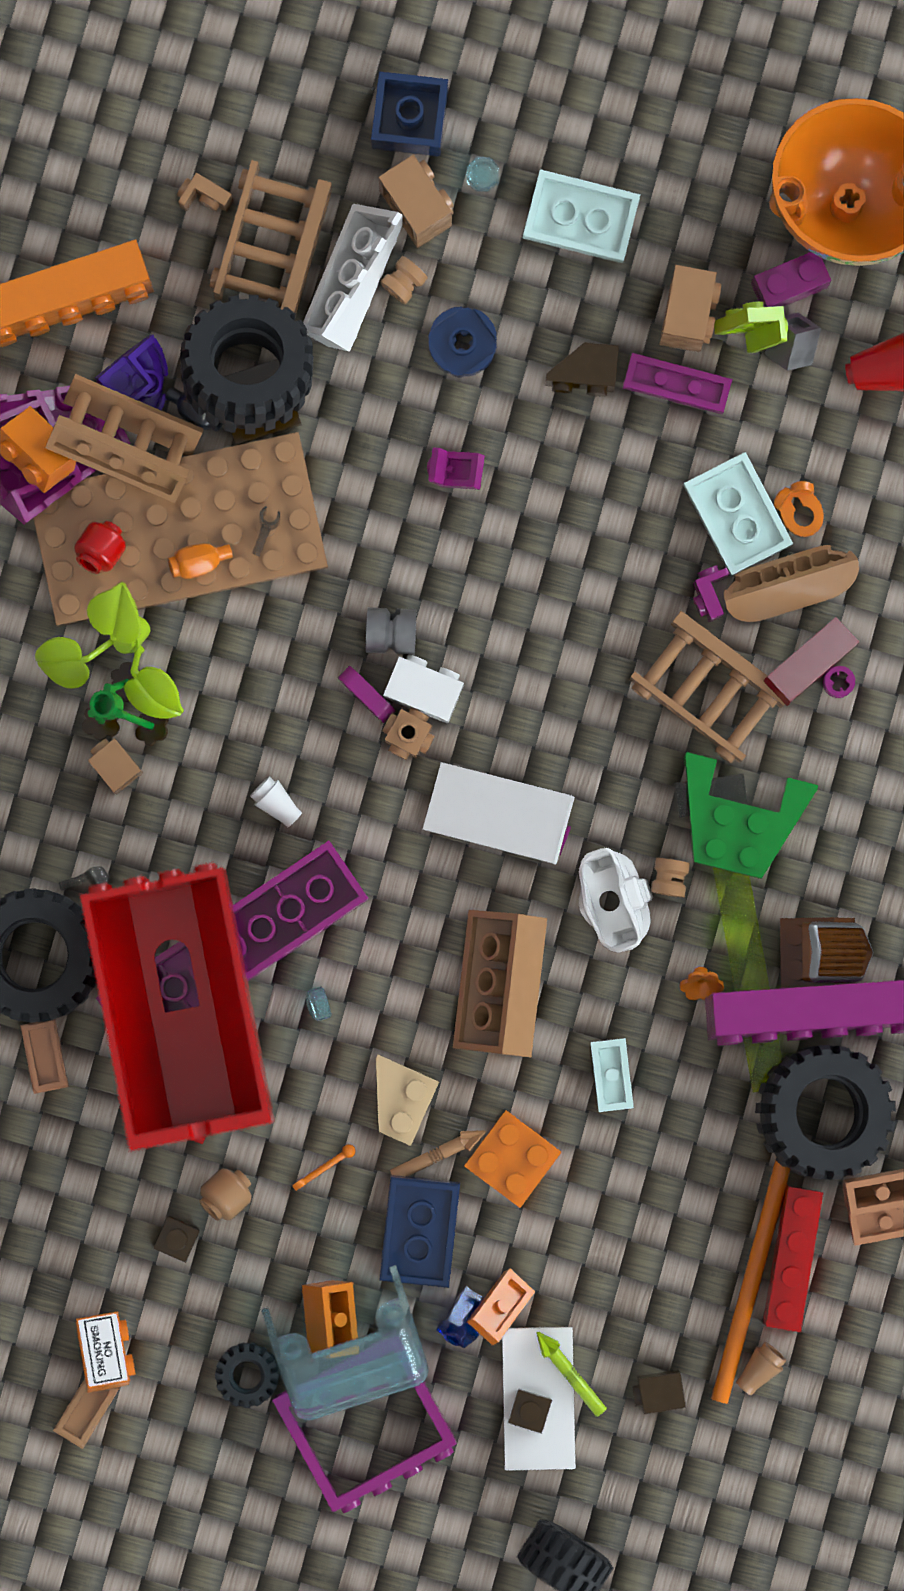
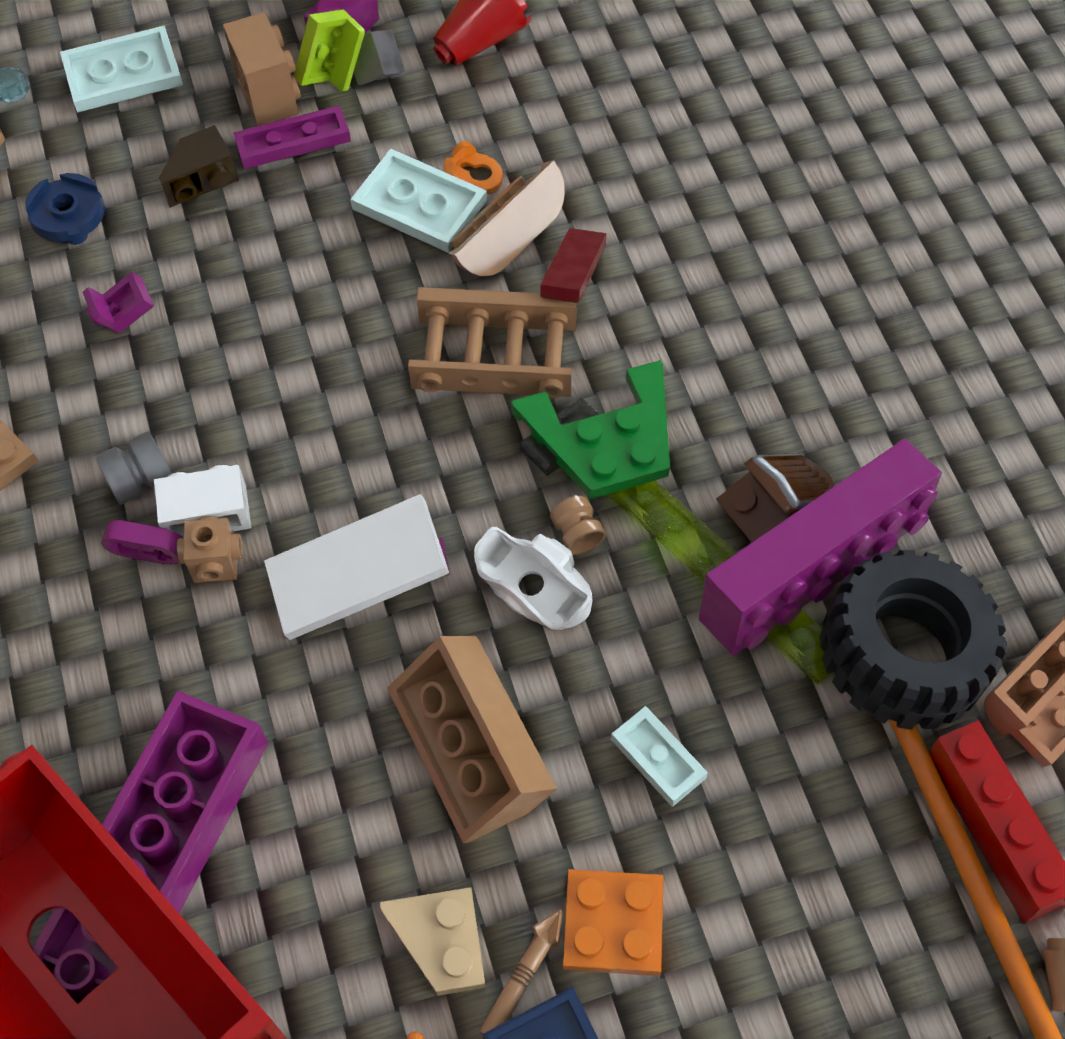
camera: 30 degrees left, 25 degrees down
white cone [250,776,302,828] -> none
clear light blue tile [306,986,332,1021] -> none
orange plant [680,967,724,1000] -> none
magenta bracket [693,565,729,622] -> none
magenta bush [823,666,855,698] -> none

